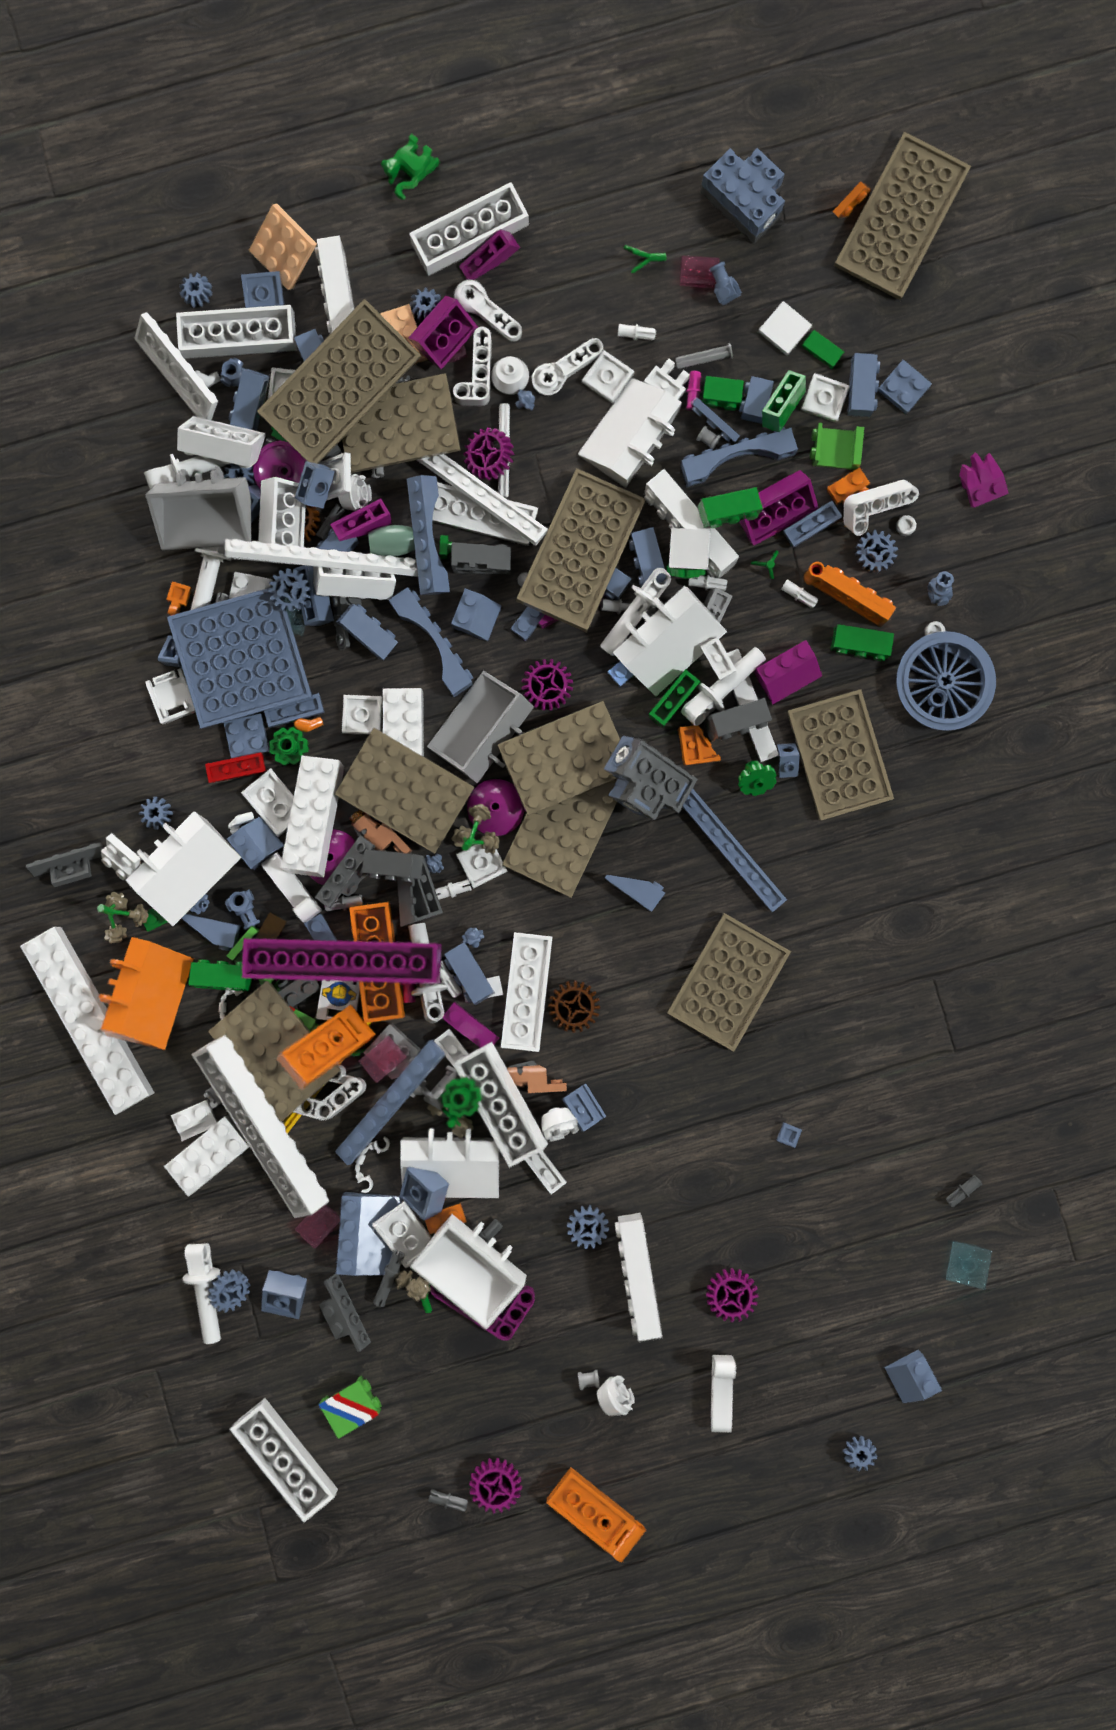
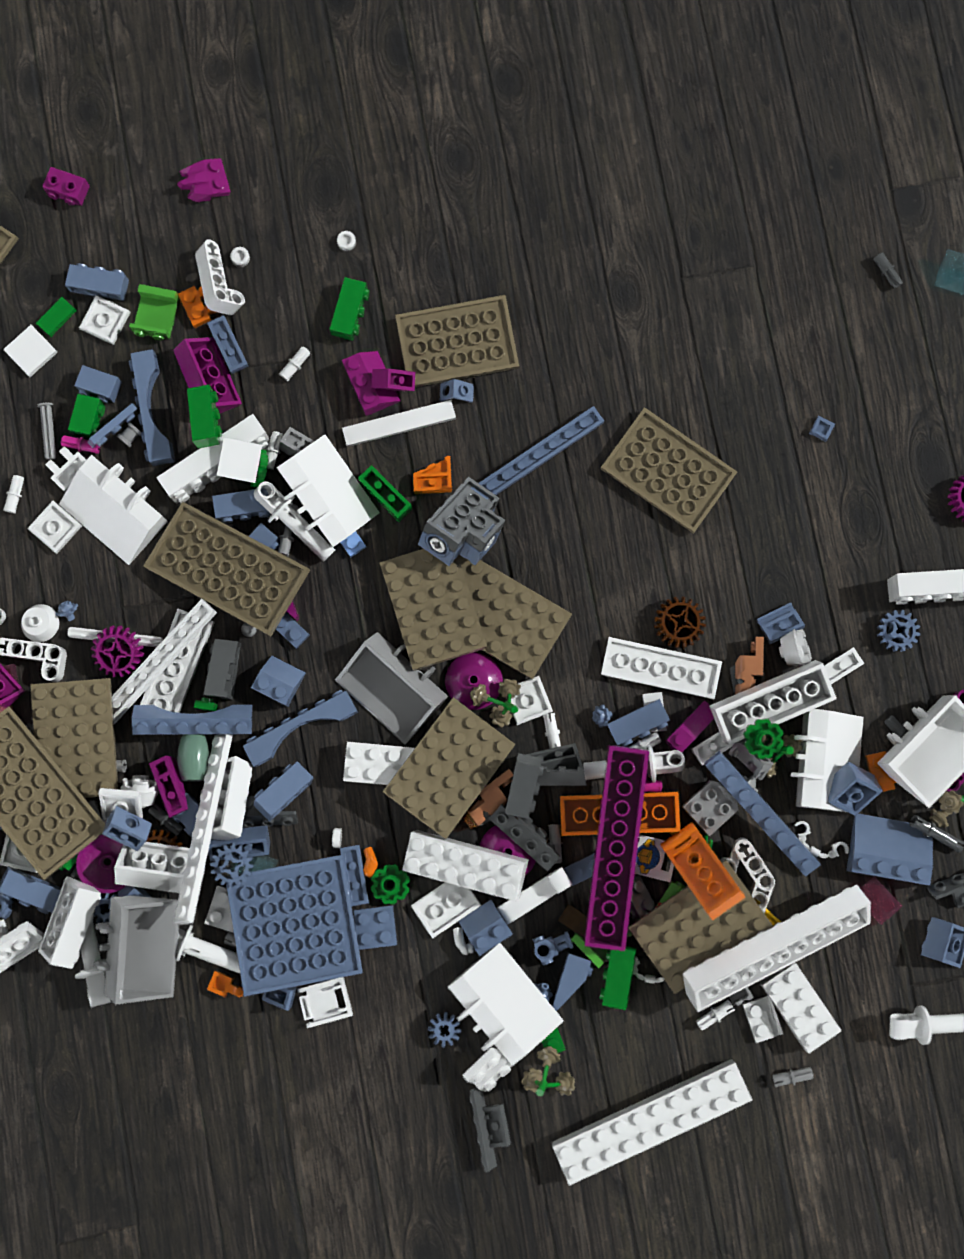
camera: 80 degrees left, 5 degrees down
orange piece [98,937,194,1050] -> none
red plate [205,752,266,783] -> none
sand blue gear [208,1269,250,1312] -> none
white tile [342,695,382,735] -> none
clear pink plate [359,1036,407,1083] -> none
white tile [372,1201,432,1268] -> none
sand blue plant [425,854,444,873] -> none
magenta gear [522,659,573,711] -> none
white beam [532,338,603,395] -> none
sand blue slope [604,875,665,912] -> none
white piece [681,647,766,726] -> none
white plate [701,637,737,680] -> none
dark grey wedge [703,698,772,743] -> none
green plant [738,761,777,796] -> none
green plant [751,550,779,579] -> none
green brick [762,370,806,433] -> none
orange hinge [804,562,896,627] -> none
sand blue gear [855,530,898,573] -> none
sand blue plate [878,360,932,414] -> none
sand blue piece [897,631,996,730] -> none
sand blue connector [927,571,954,606] -> none
none -> magenta brick [42,167,90,206]
none -> white tile [332,828,342,848]
none -> magenta brick [372,369,415,391]
none -> white axle [697,1000,735,1030]
none -> light grey axle [772,1067,813,1088]

